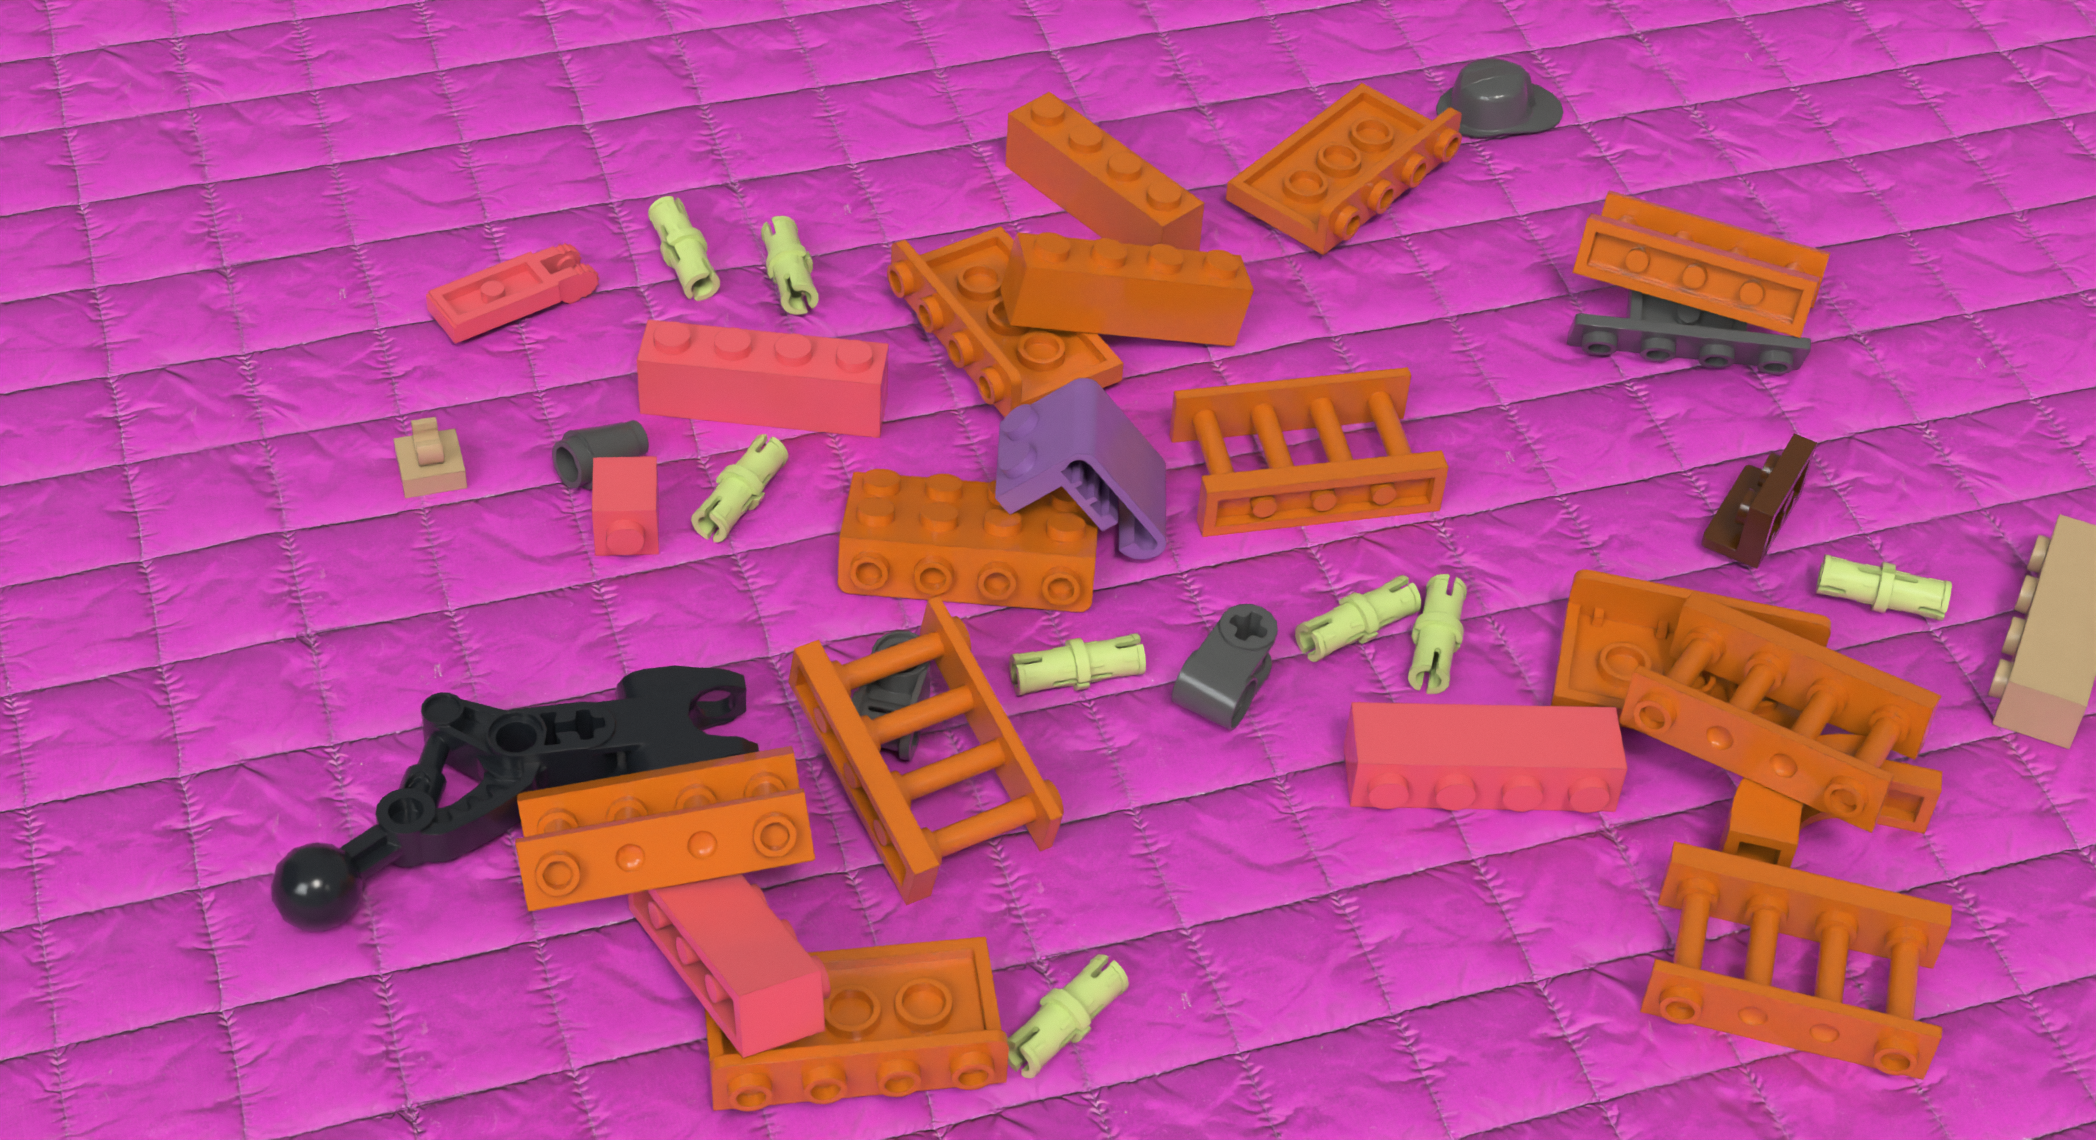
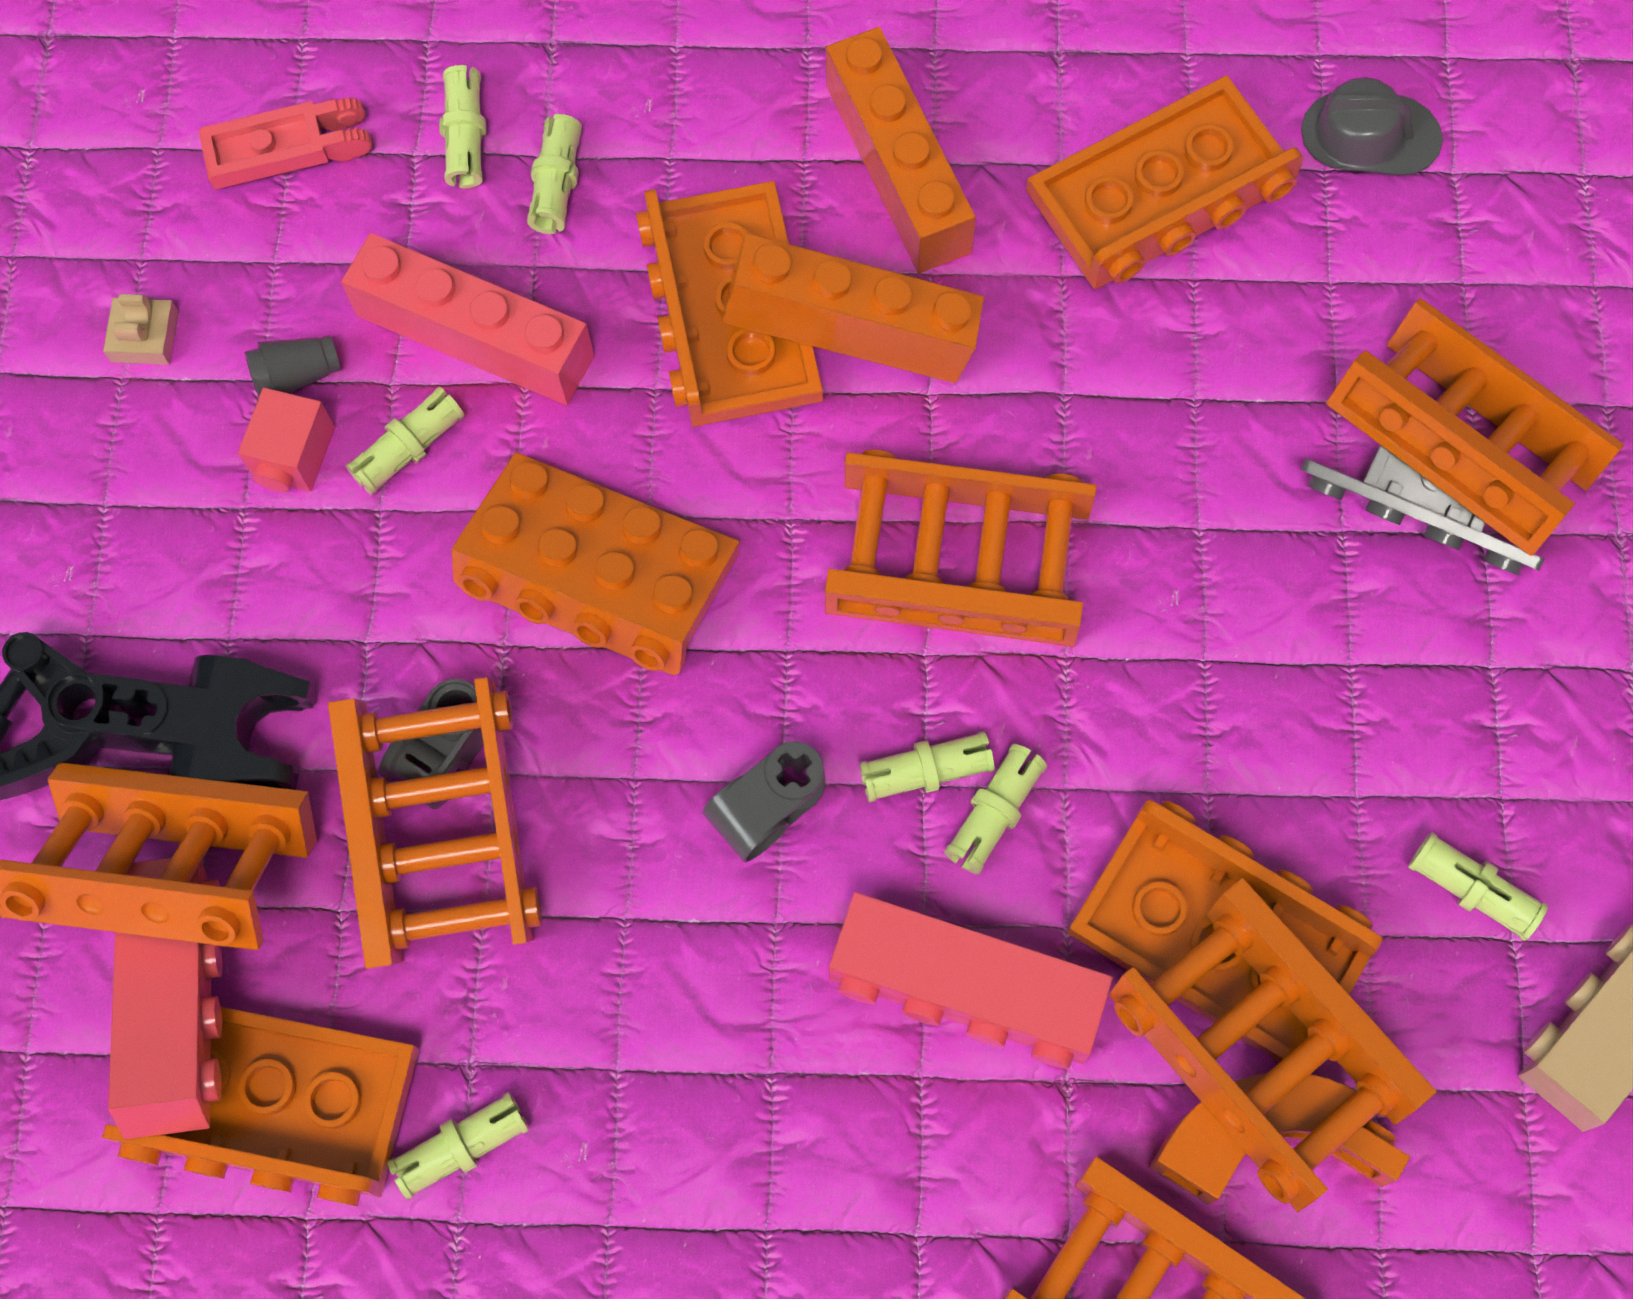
camera: 25 degrees right, 25 degrees up
medium lavender piece [995,378,1166,559] -> none
yellowish green pin [1009,633,1146,696] -> none
reddish brown bracket [1701,433,1817,569] -> none

